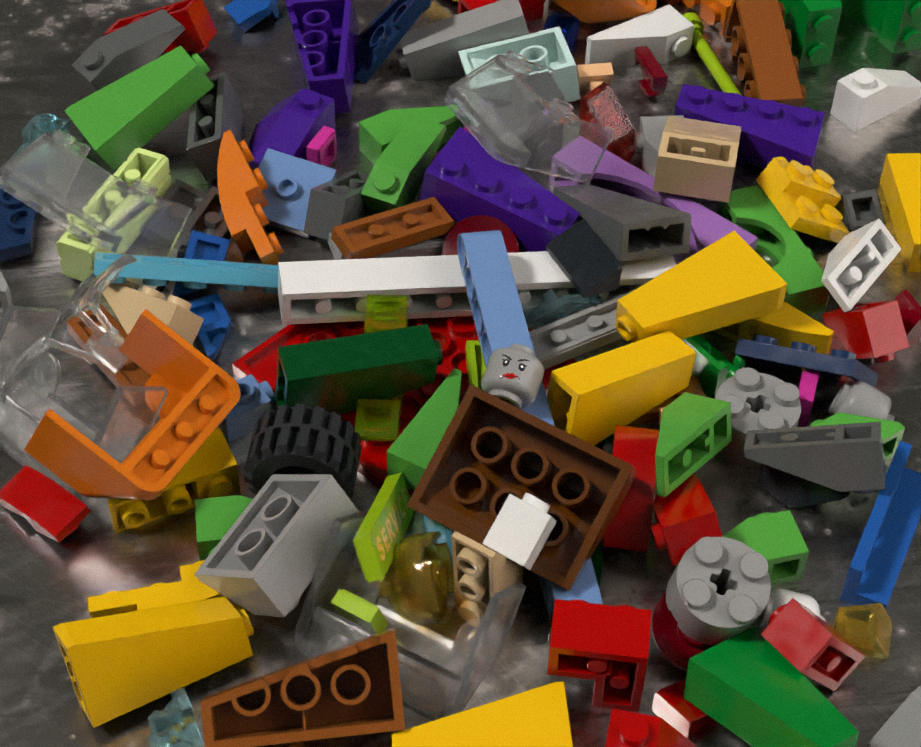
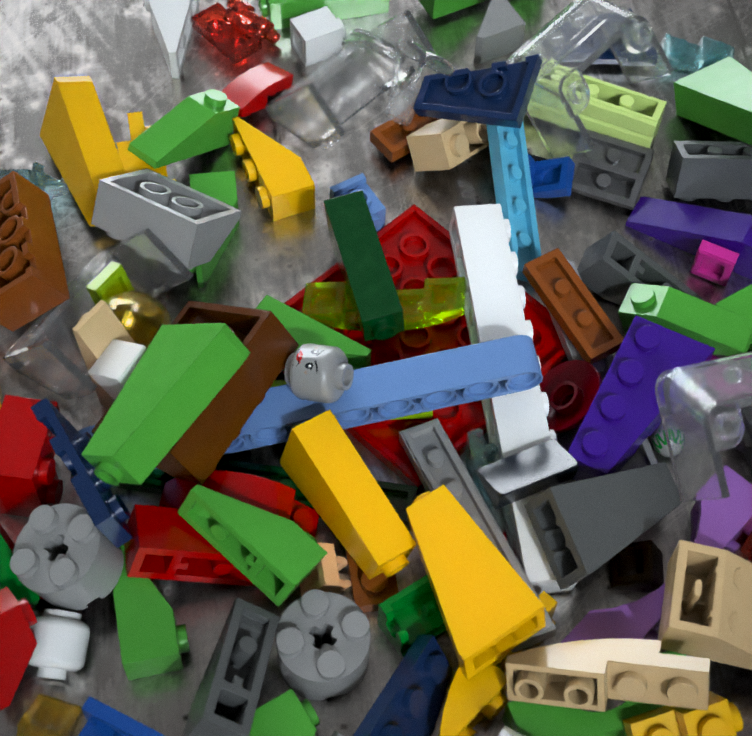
camera: 90 degrees right, 10 degrees up
orange windscreen [24,309,241,500] -> none
blue slope [189,293,233,361] -> none
orange slope [217,130,284,265] -> none
black tyre [244,404,362,498] -> none
medium blue plate [259,148,338,239] -> none
lime tile [353,472,415,582] -> none
dark pink tile [797,369,820,427] -> none
none -> dark blue wing [31,398,133,548]
none -> bright green slope [81,323,250,486]
none -> bright green slope [128,89,240,169]
none -> dark blue wing [413,54,542,128]
none -> tan slope [505,638,710,712]

